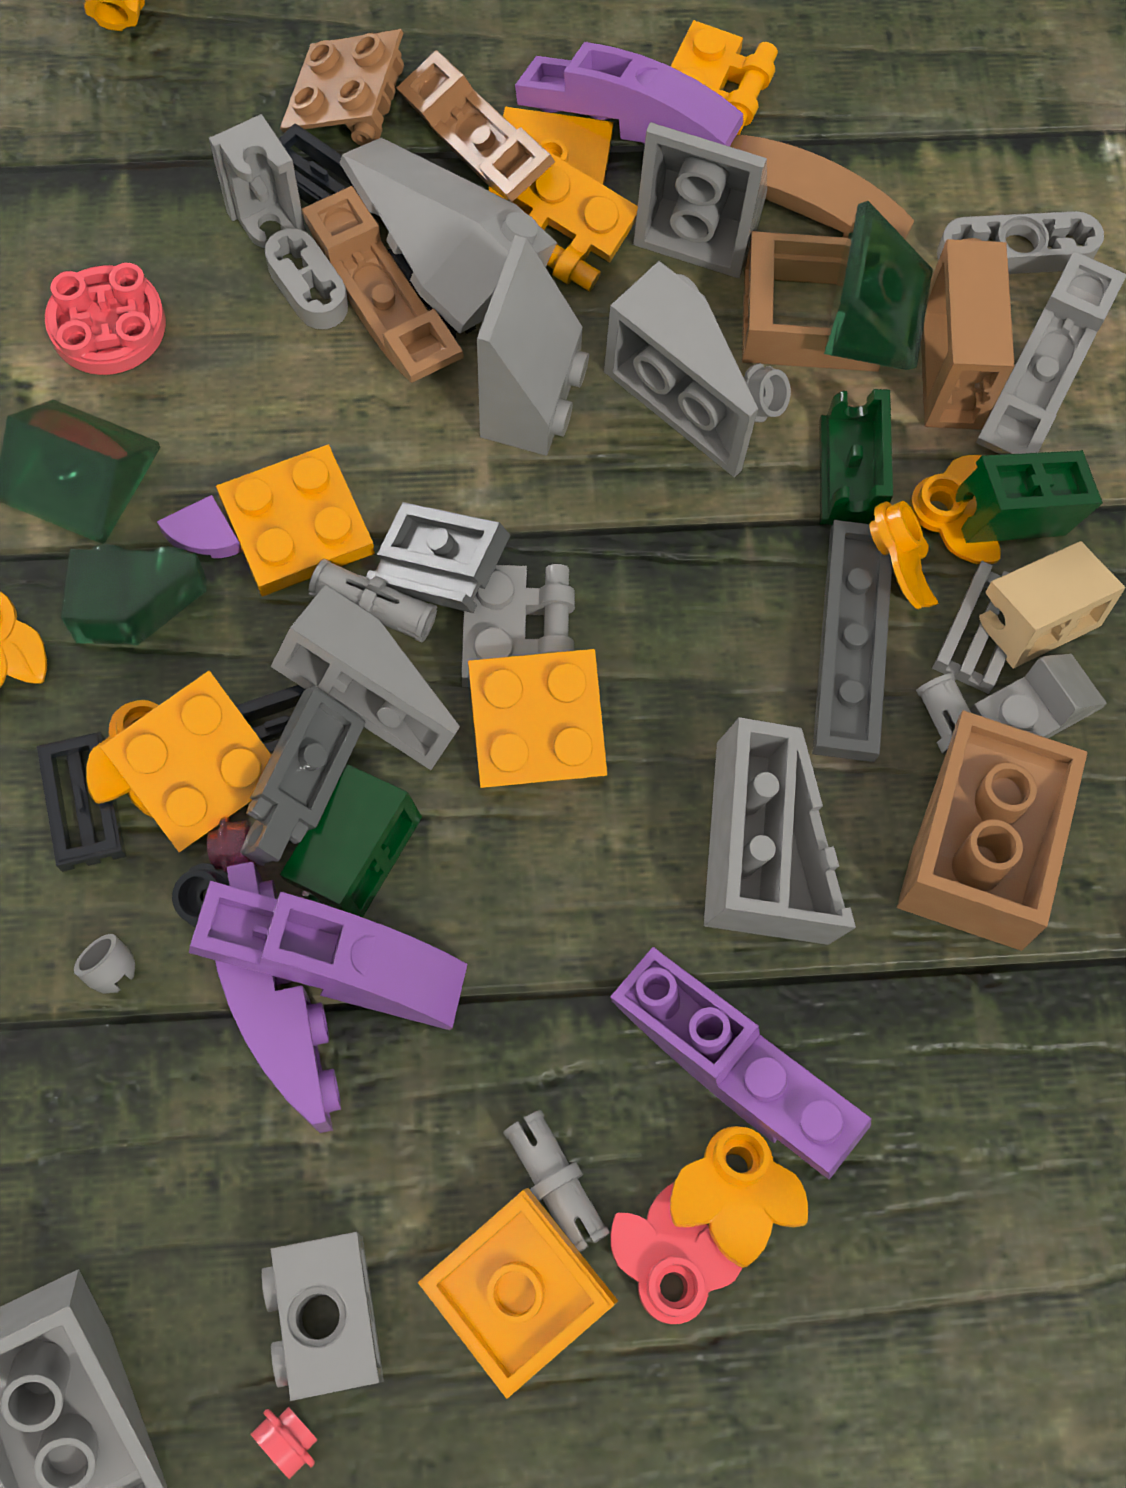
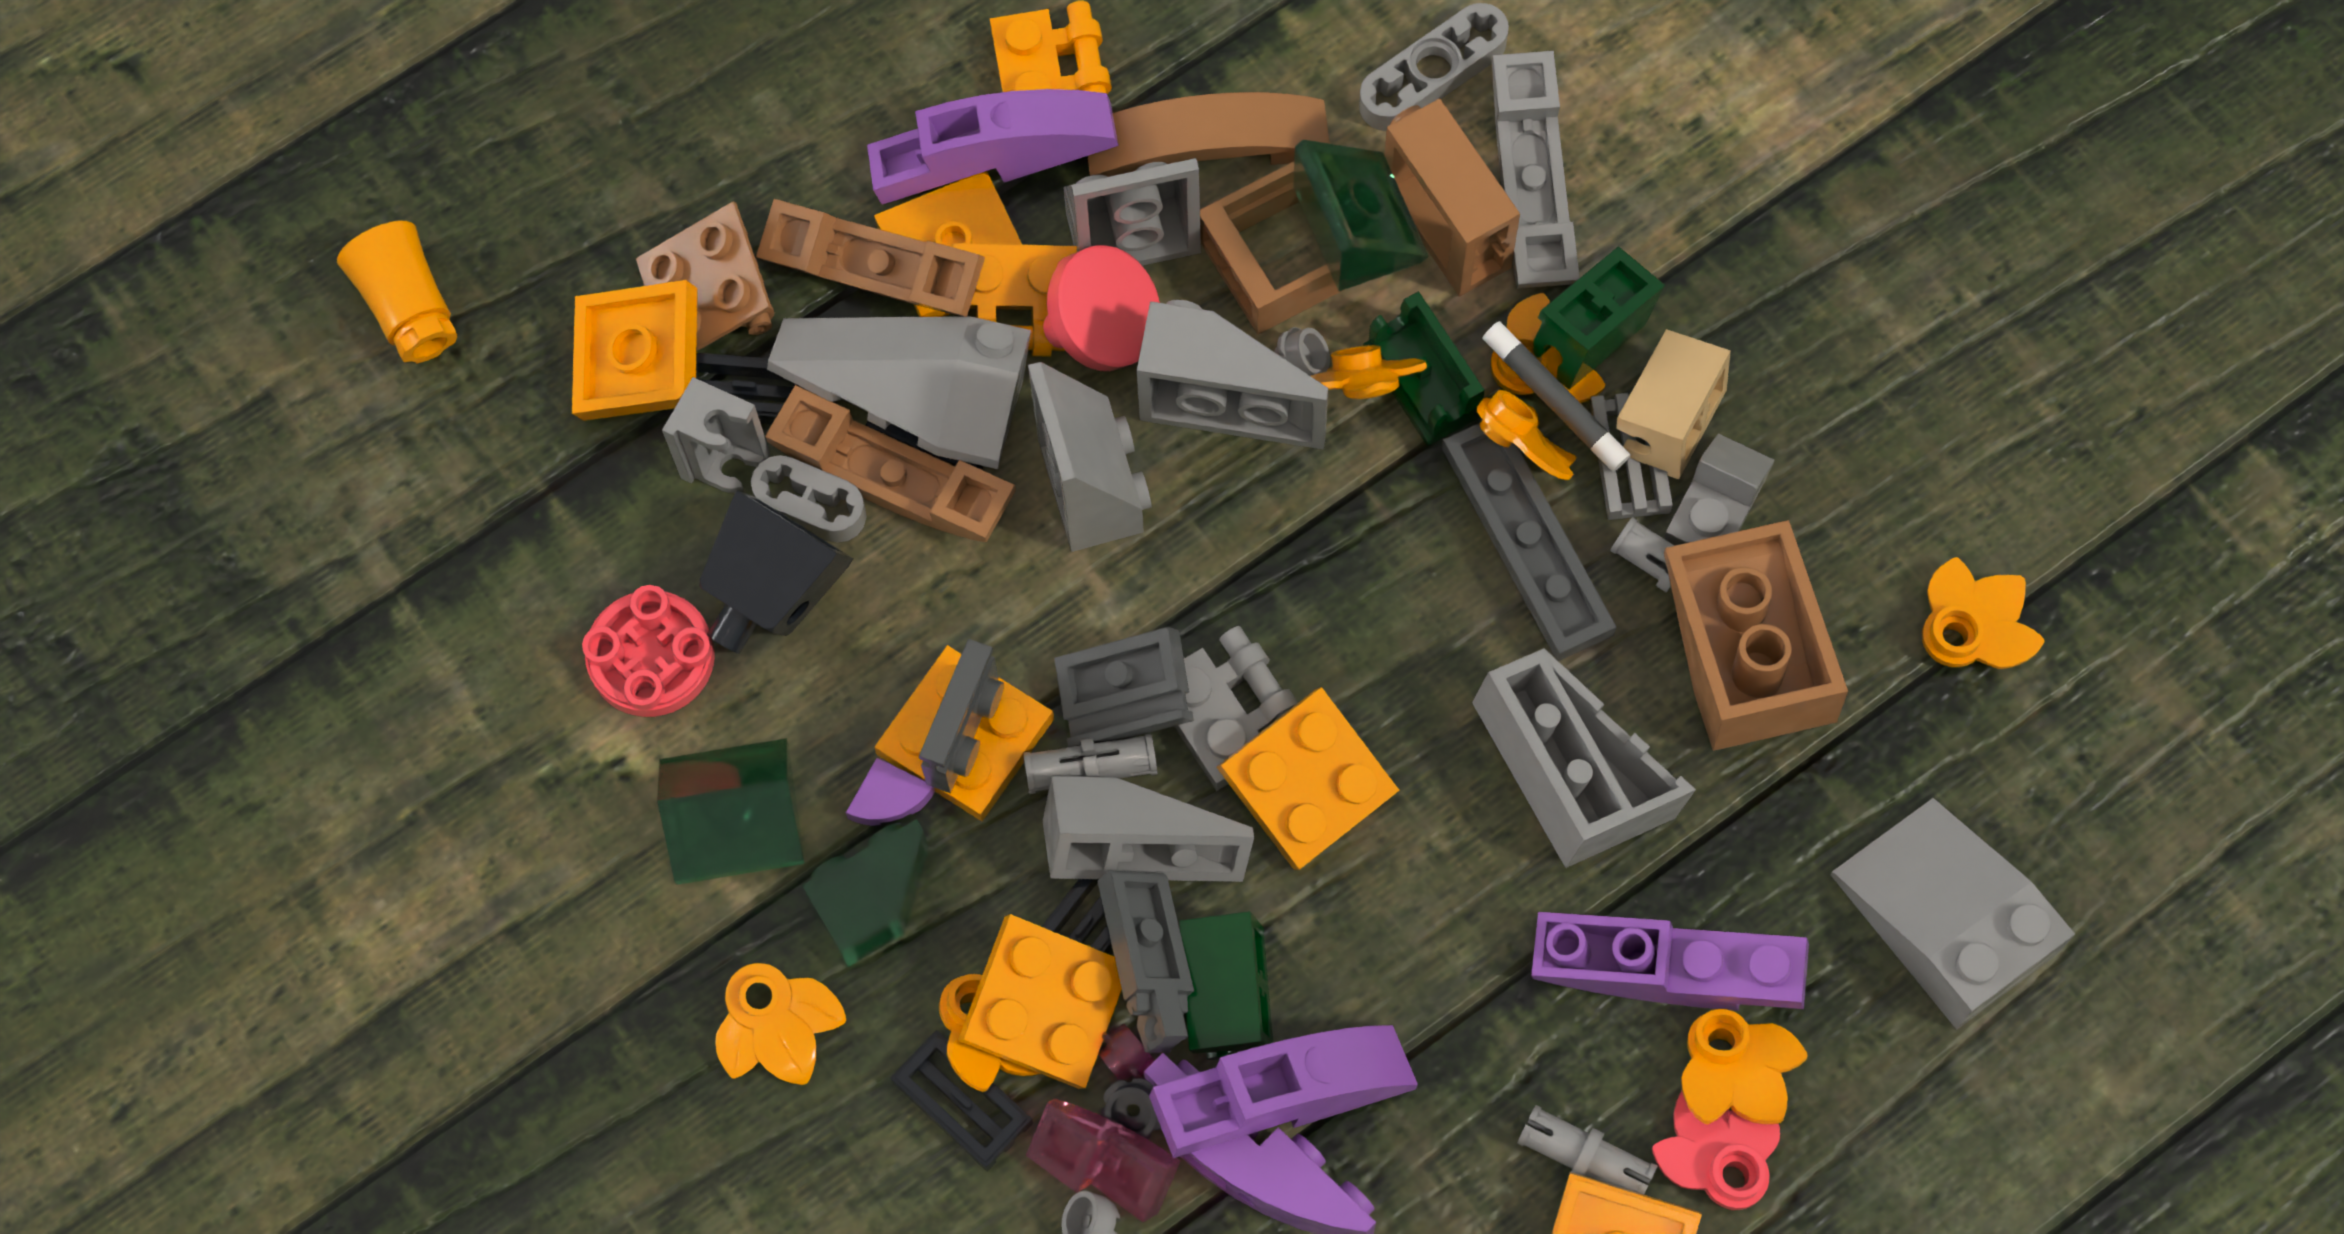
camera: 25 degrees left, 0 degrees up
none -> light orange plate [572,280,697,421]
none -> black torso [699,490,854,654]
none -> dark grey plate [919,638,1004,793]
none -> clear pink slope [1026,1099,1181,1223]
none -> coral tile [1043,245,1160,371]
none -> light orange plate [1311,345,1427,400]
none -> dark grey bar [1482,321,1631,472]
none -> light grey slope [1830,798,2075,1030]

